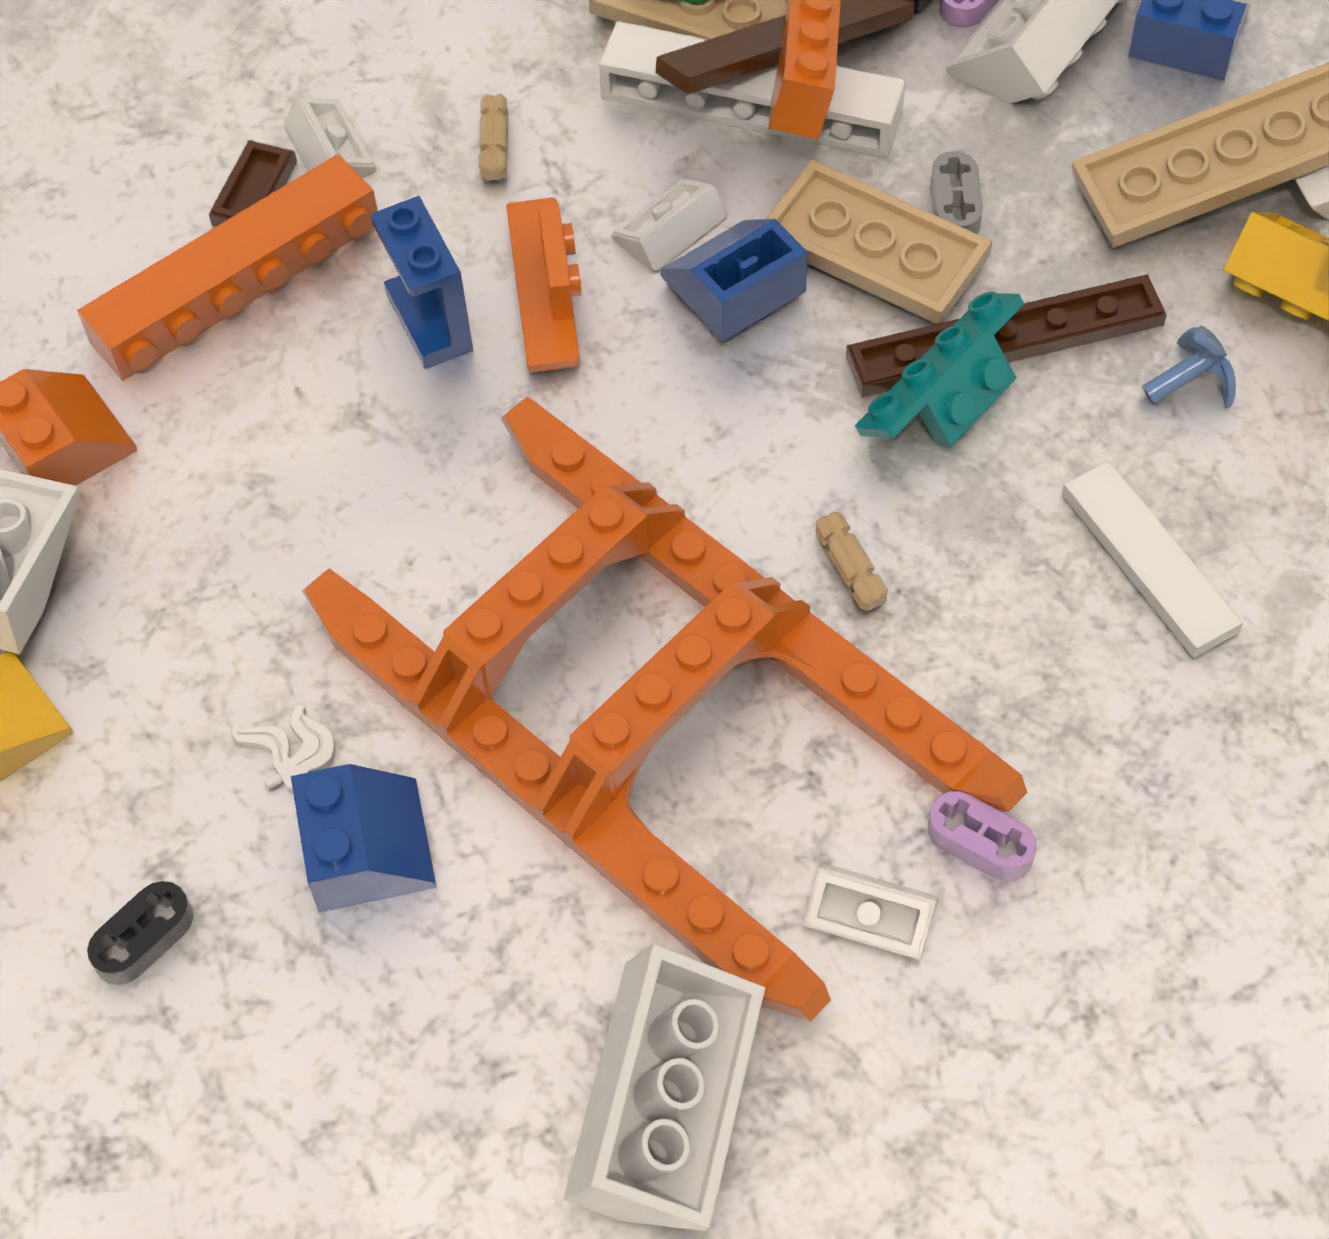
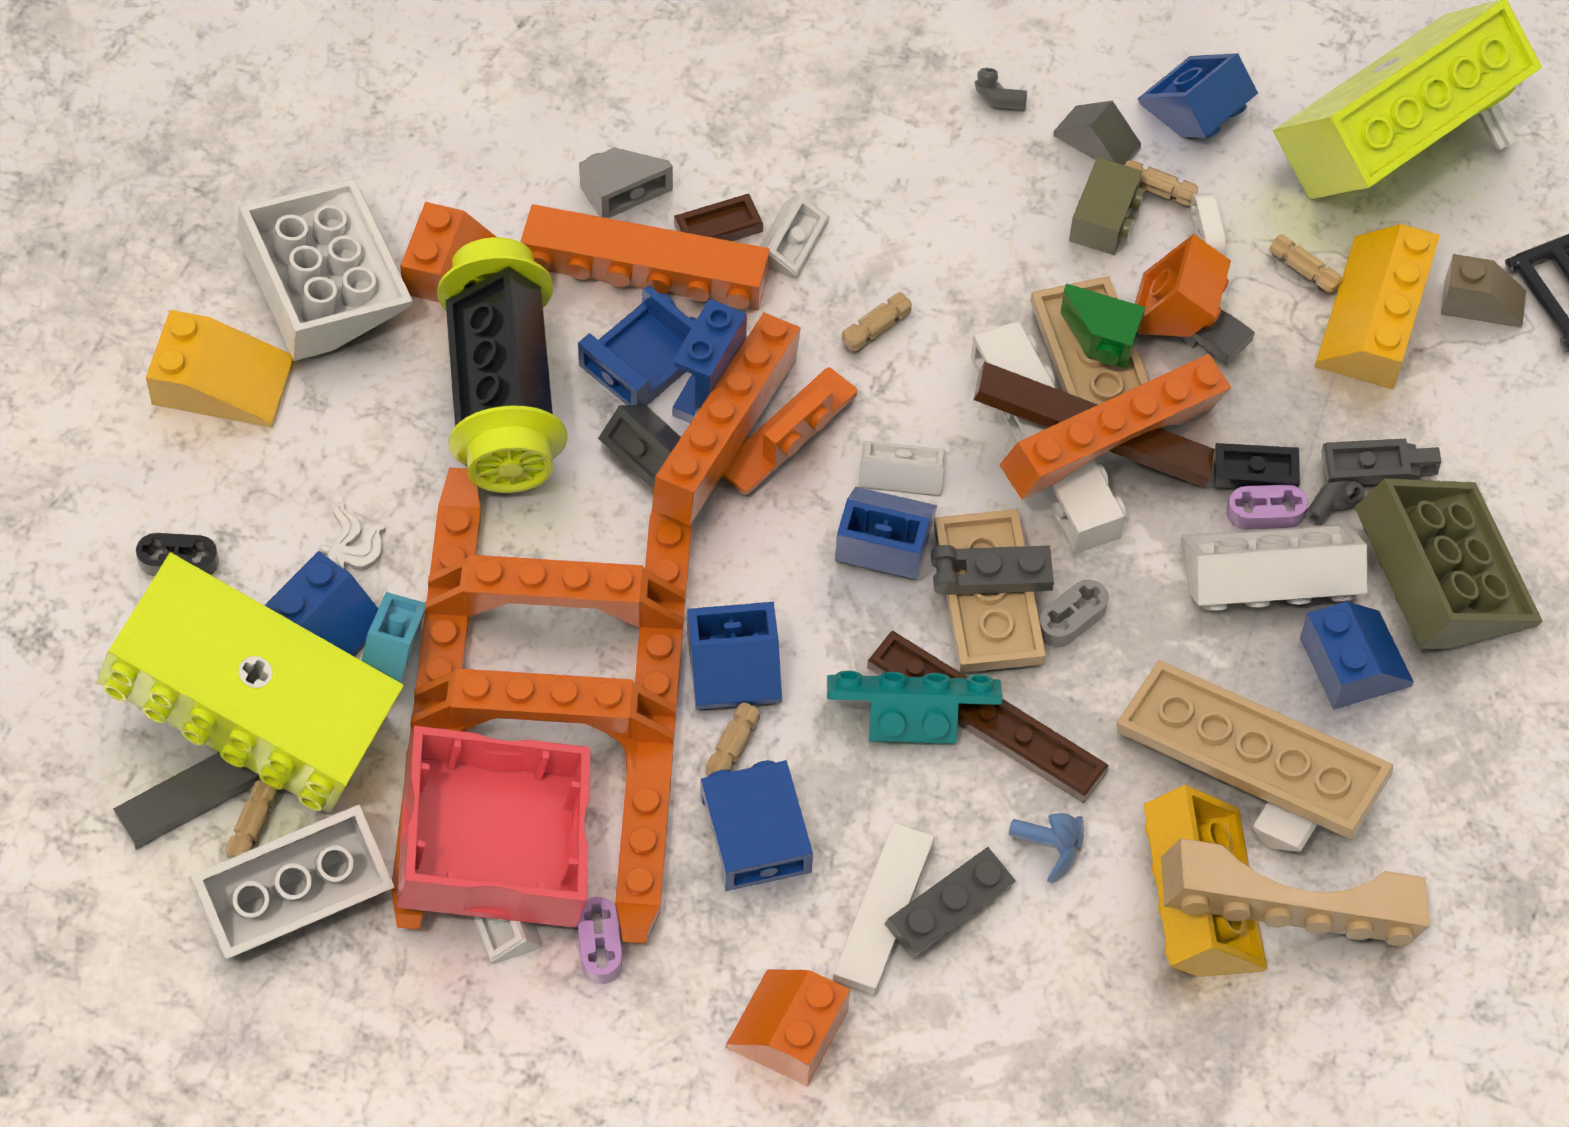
camera: 45 degrees right, 0 degrees up
none -> neon yellow piece [96,552,404,814]
none -> dark grey tile [113,752,261,849]
none -> tan axle [225,780,278,859]
none -> medium azure slope [361,592,425,684]
none -> coral tile [397,726,590,928]
none -> brick [437,237,568,493]
none -> blue panel [578,286,697,406]
none -> light grey slope [579,147,673,218]
none -> dark grey panel [598,405,681,490]
none -> orange brick [652,312,801,525]
none -> blue slope [687,601,782,710]
none -> blue panel [700,760,813,892]
none -> orange slope [726,969,850,1087]
none -> dark grey plate [884,847,1016,959]
none -> dark grey plate [931,545,1054,595]

